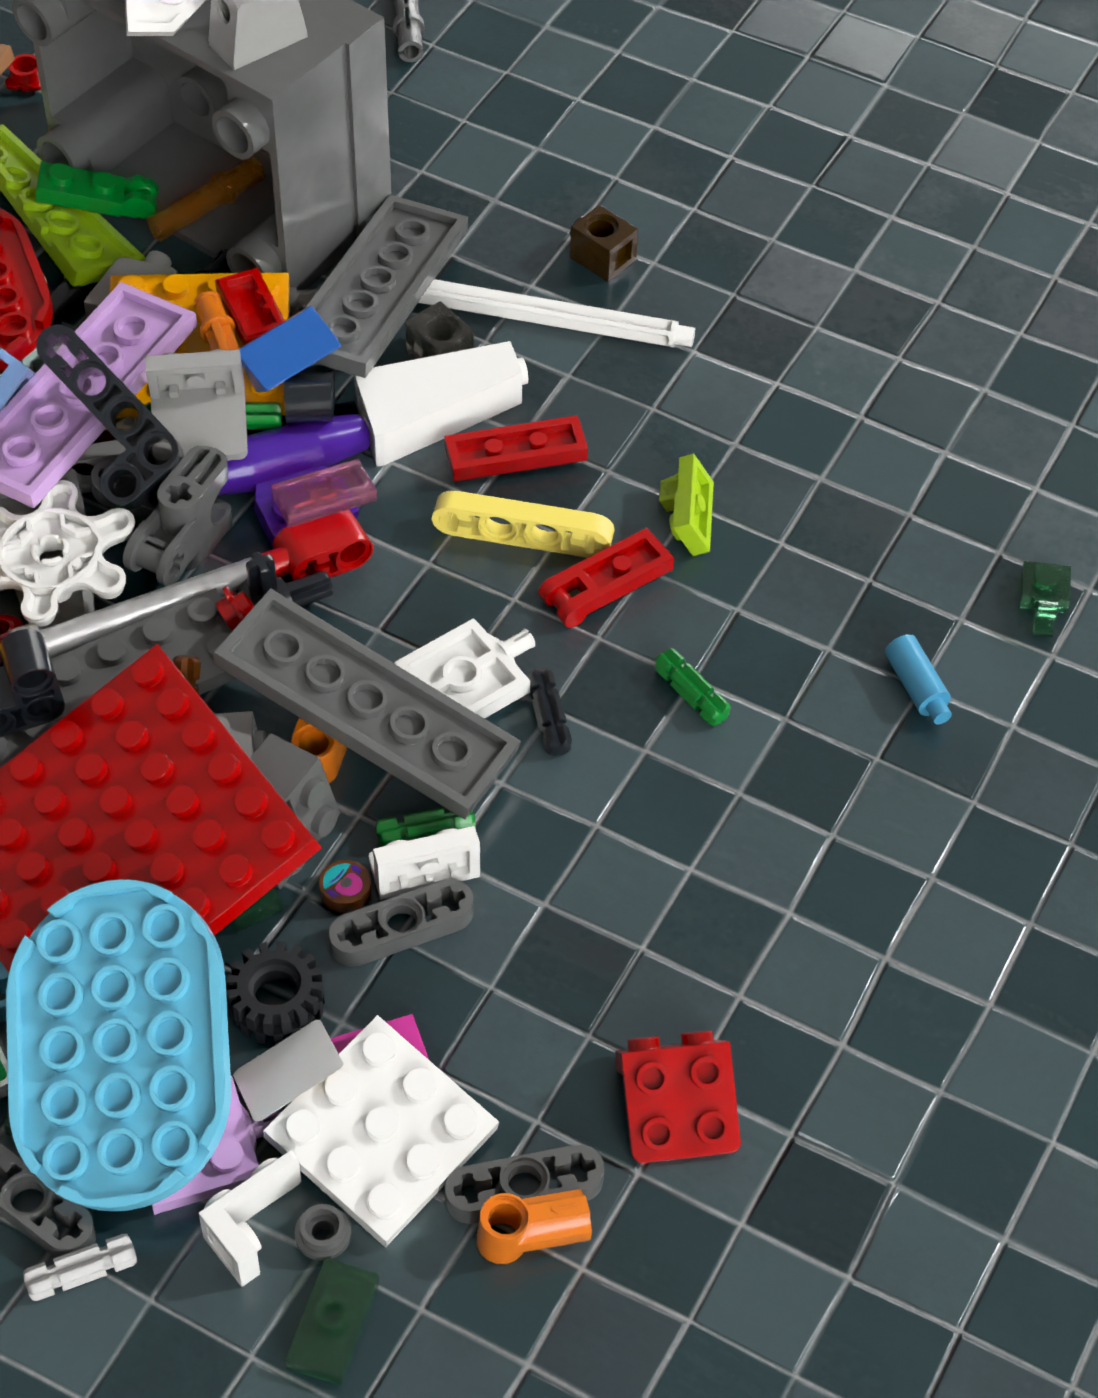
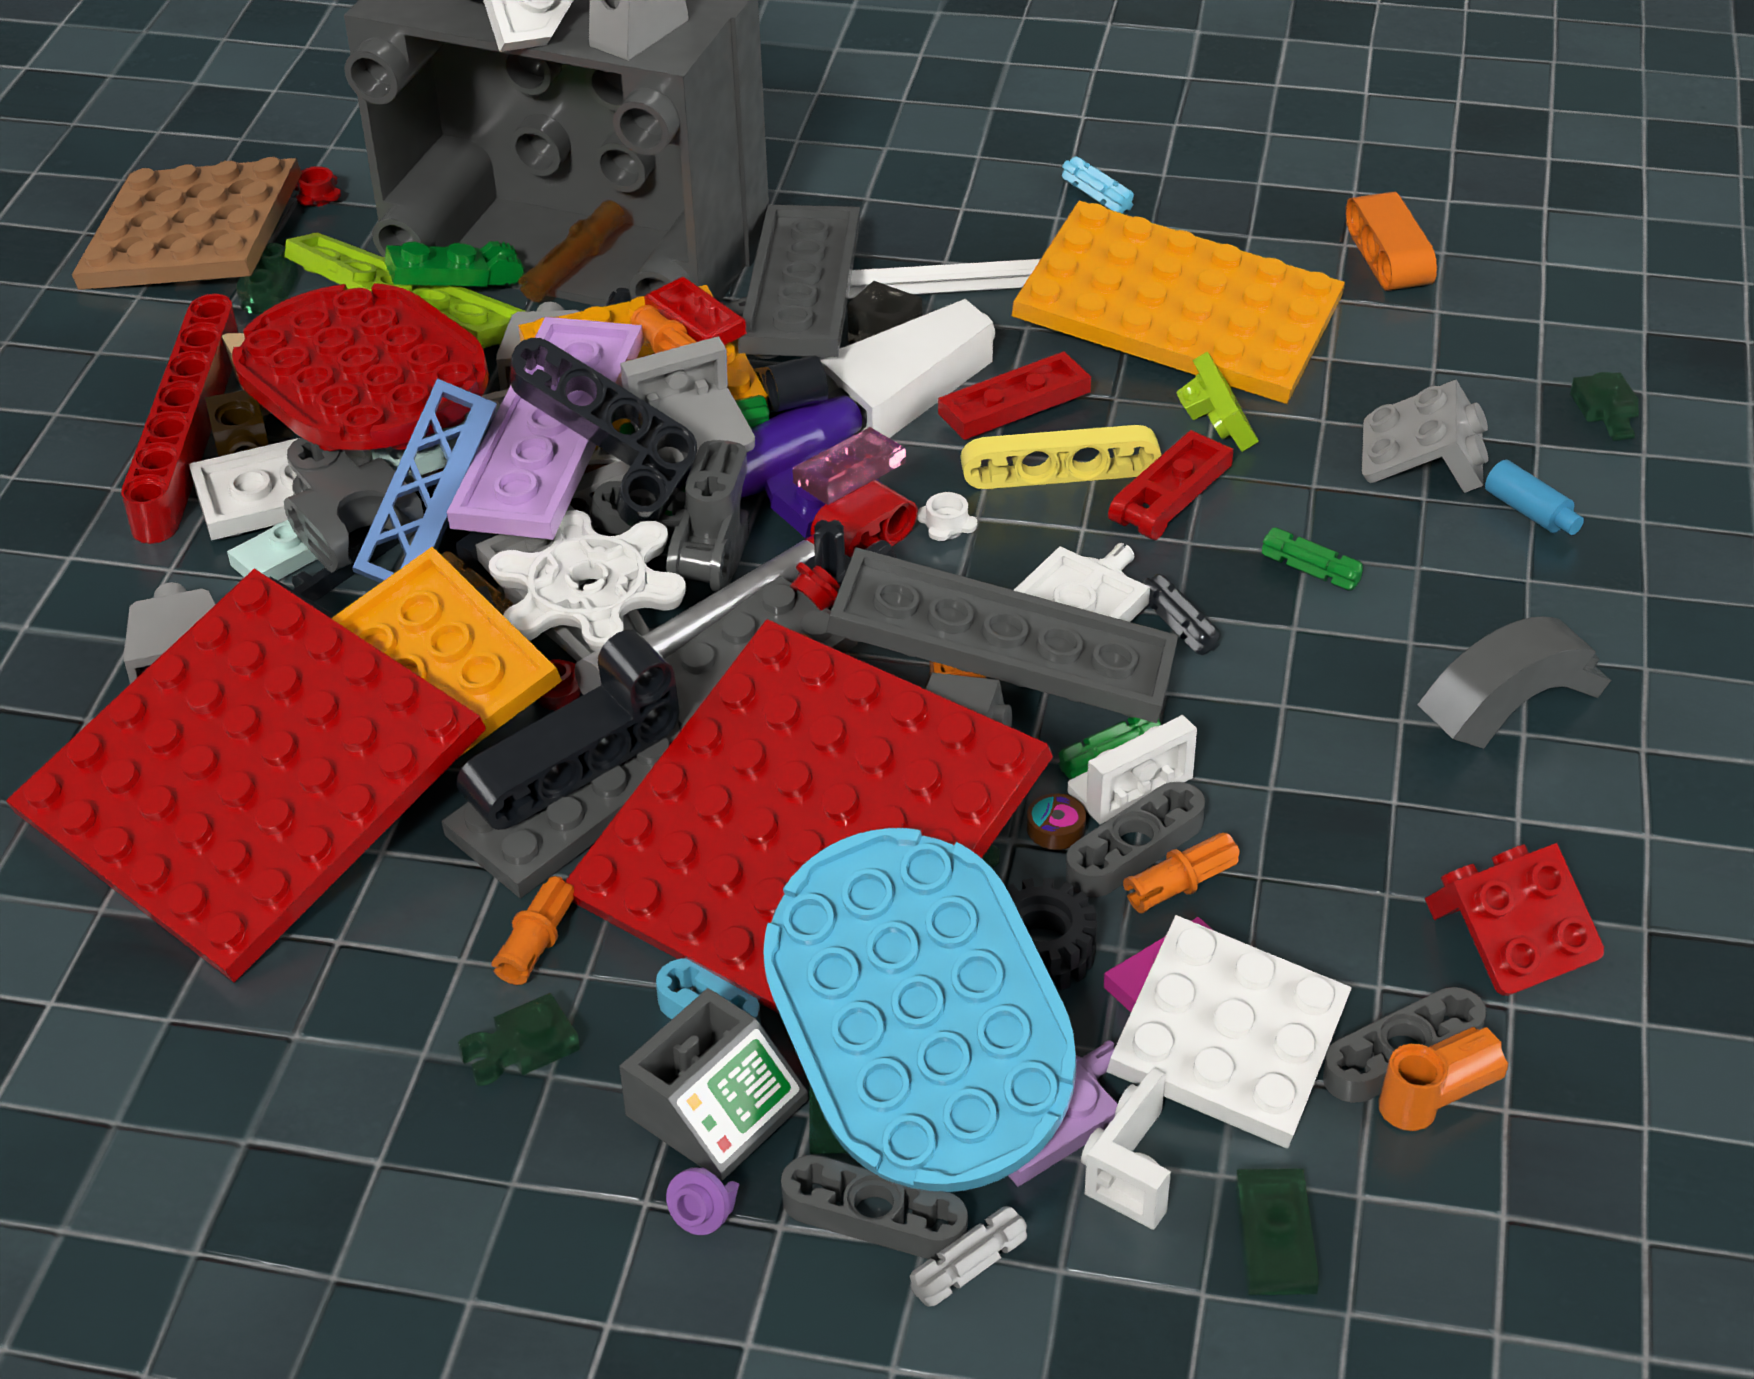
camera: 15 degrees left, 10 degrees down
white sticker [233,1020,343,1122] -> none
blue slope [238,306,341,392] -> none
dark grey plate [295,1204,351,1261] -> none
dark brown brick [570,205,638,282] -> none
none -> white plate [917,492,977,541]
none -> light orange plate [1011,200,1345,404]
none -> medium azure axle [1062,156,1134,213]
none -> orange axle [1123,832,1240,913]
none -> orange beam [1346,192,1437,291]
none -> light grey bracket [1362,380,1488,493]
none -> dark grey arch [1417,616,1611,749]

